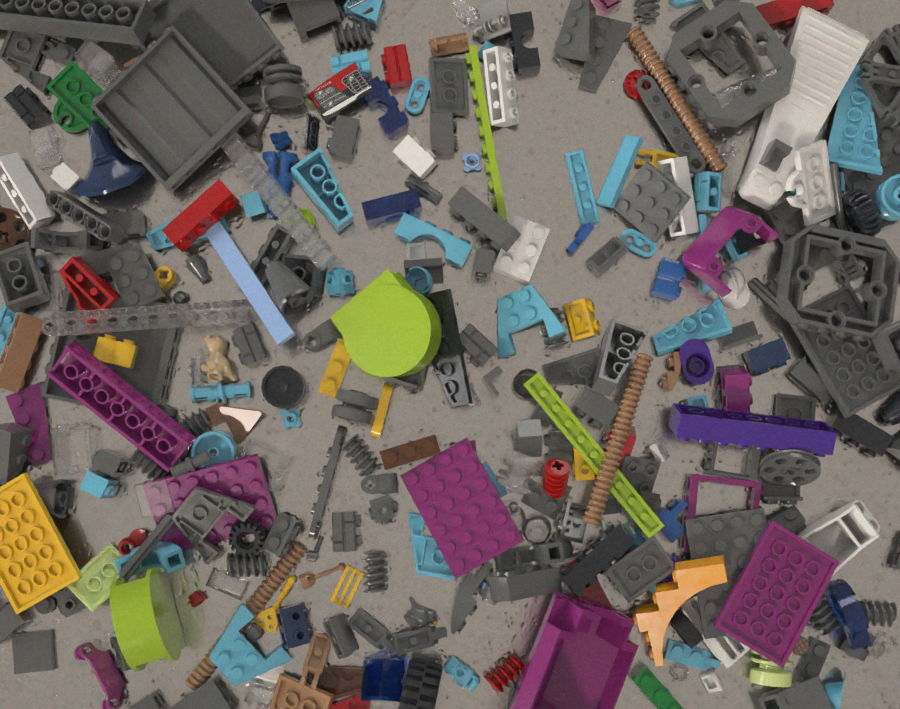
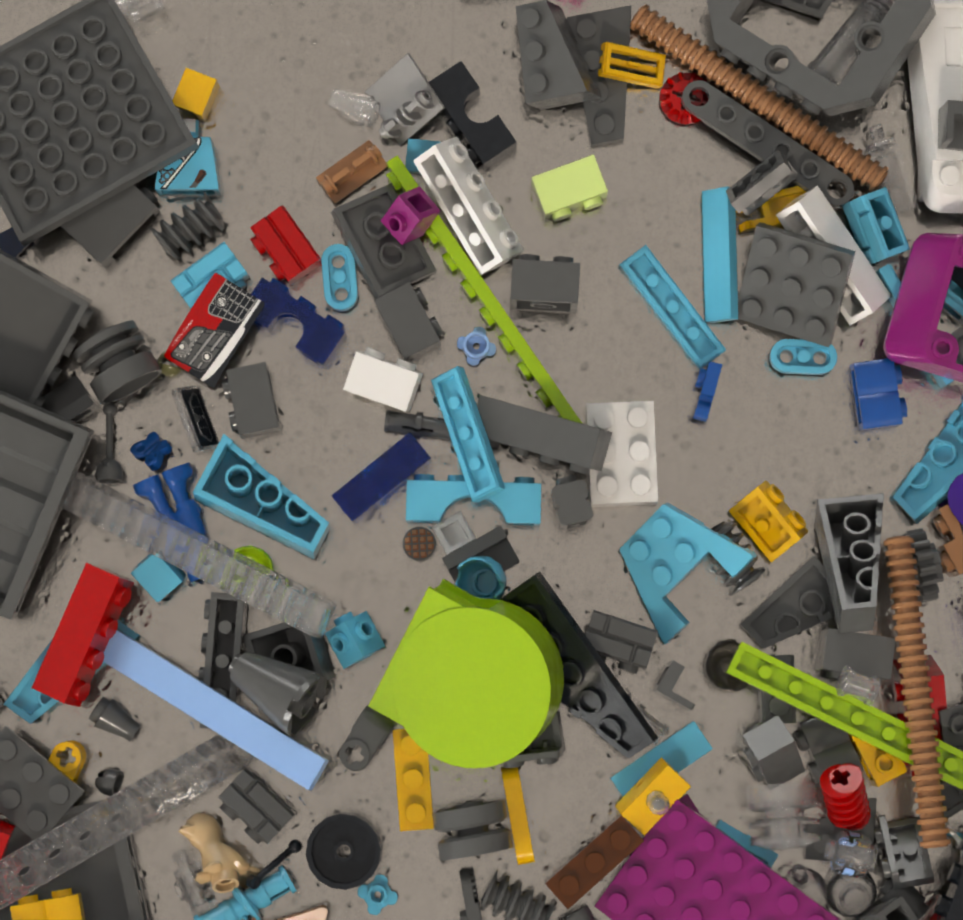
camera: 20 degrees left, 0 degrees up
dark grey hinge [585,236,629,277] -> none
none -> black hinge [246,840,301,889]
none -> magenta brick [381,186,441,245]
none -> tile [403,527,436,561]
none -> medium azure tile [431,366,505,503]
none -> dark grey brick [510,254,580,313]
none -> yellowish green brick [531,155,608,222]
none -> yellow tile [598,42,666,89]
none -> medium azure tile [610,721,713,796]
none -> yellow piece [615,757,691,836]
none -> dark grey bracket [726,149,798,215]
none -> clear head [824,830,878,878]
none -> clear bush [836,666,880,706]
none -> dark grey gear [905,528,944,603]

